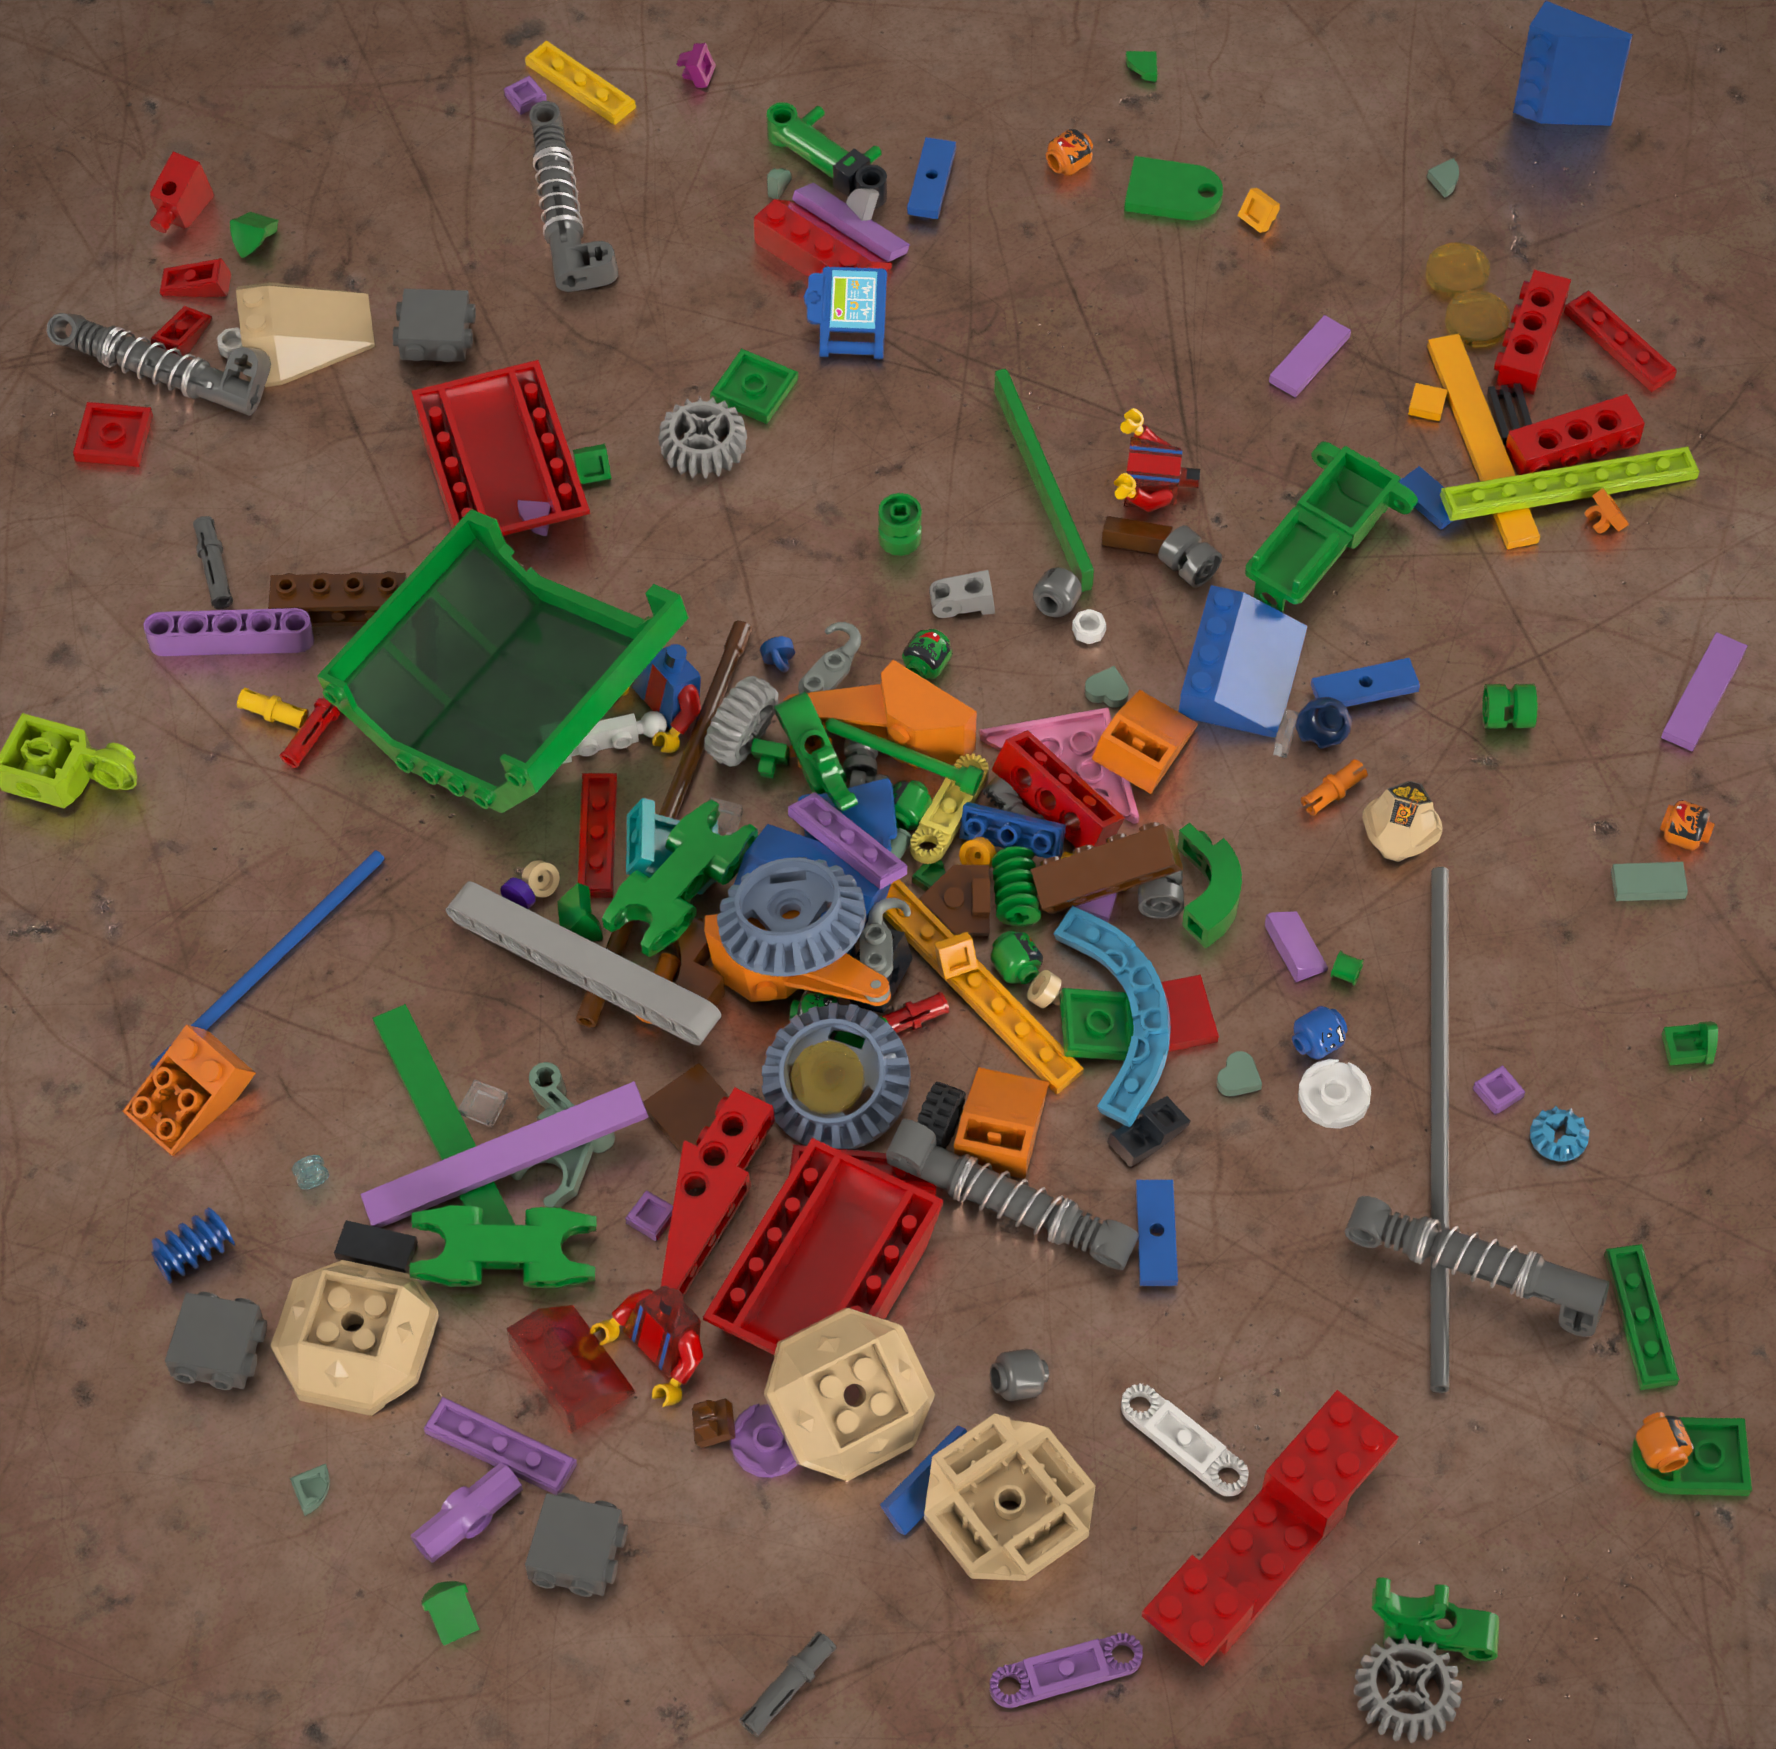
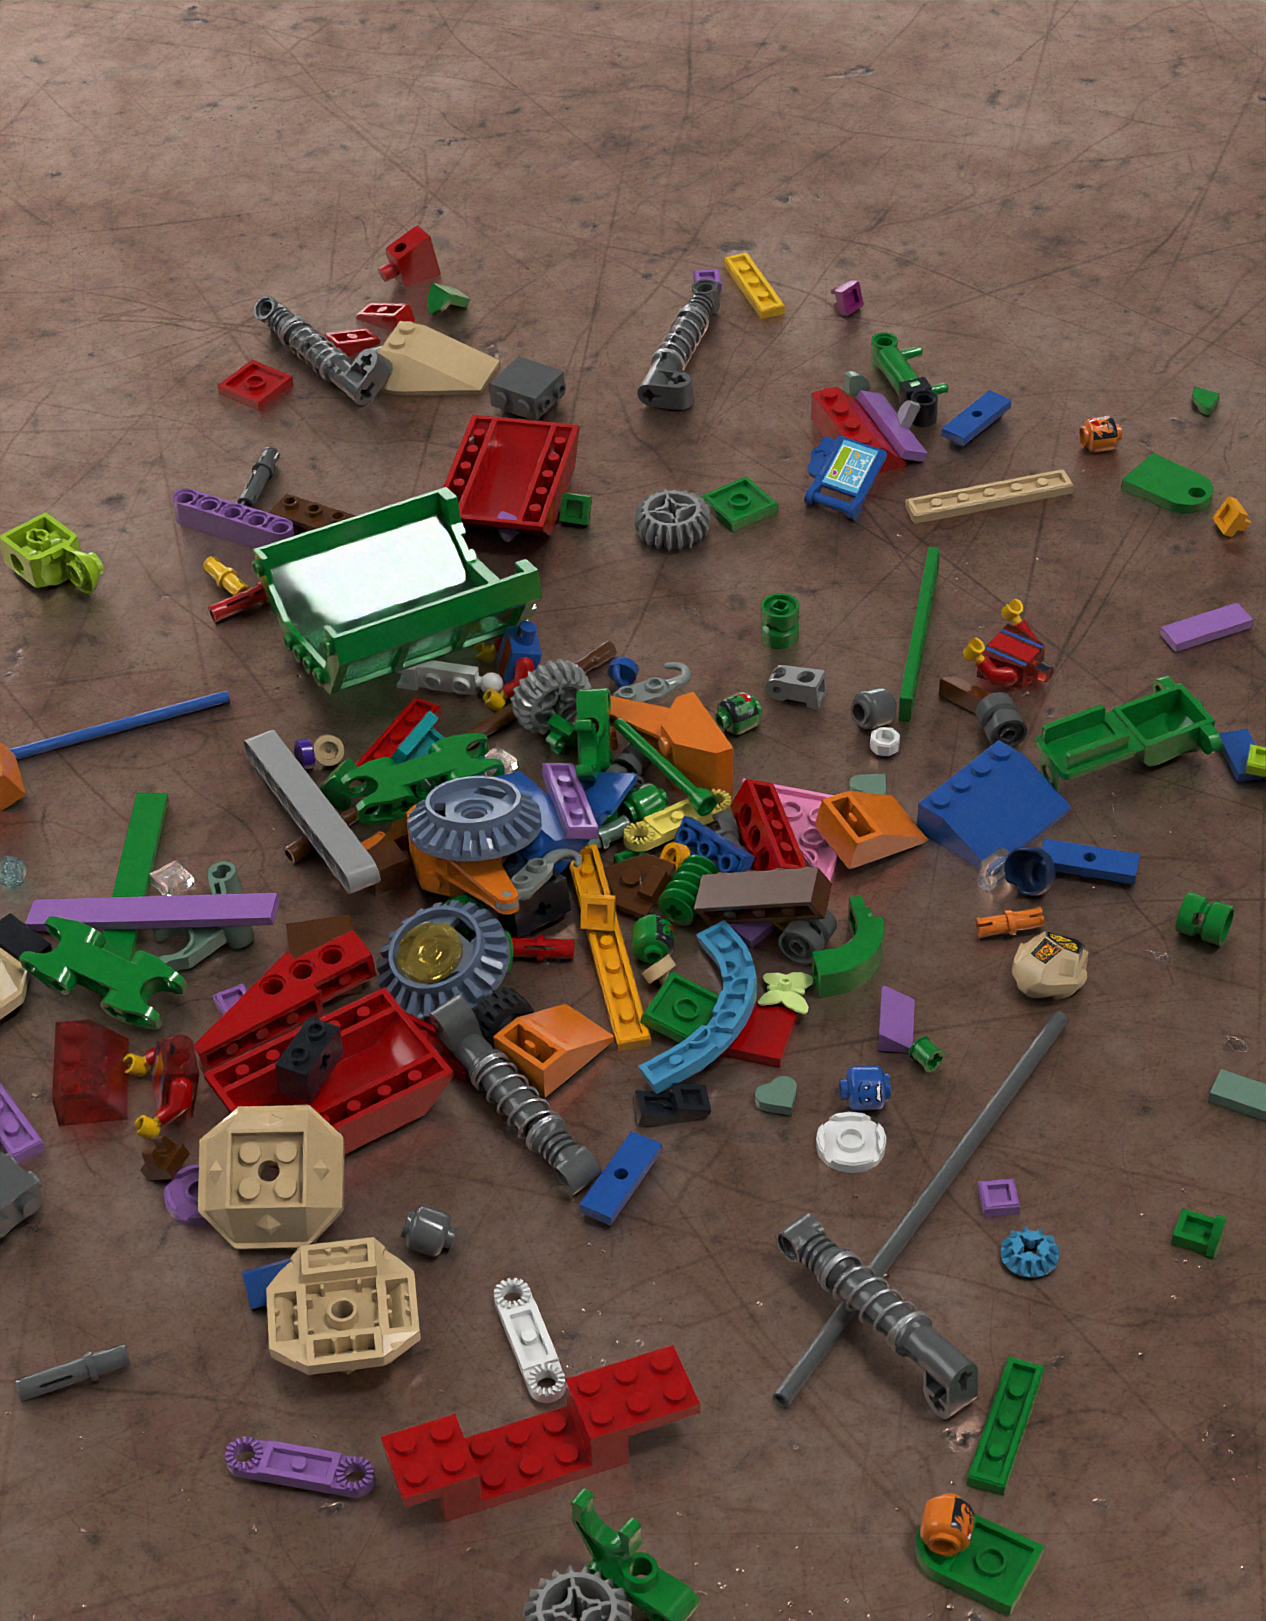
camera: 30 degrees right, 15 degrees down
none -> black brick [275,1017,344,1103]
none -> yellowish green piece [758,972,814,1015]
none -> tan tile [905,469,1074,524]

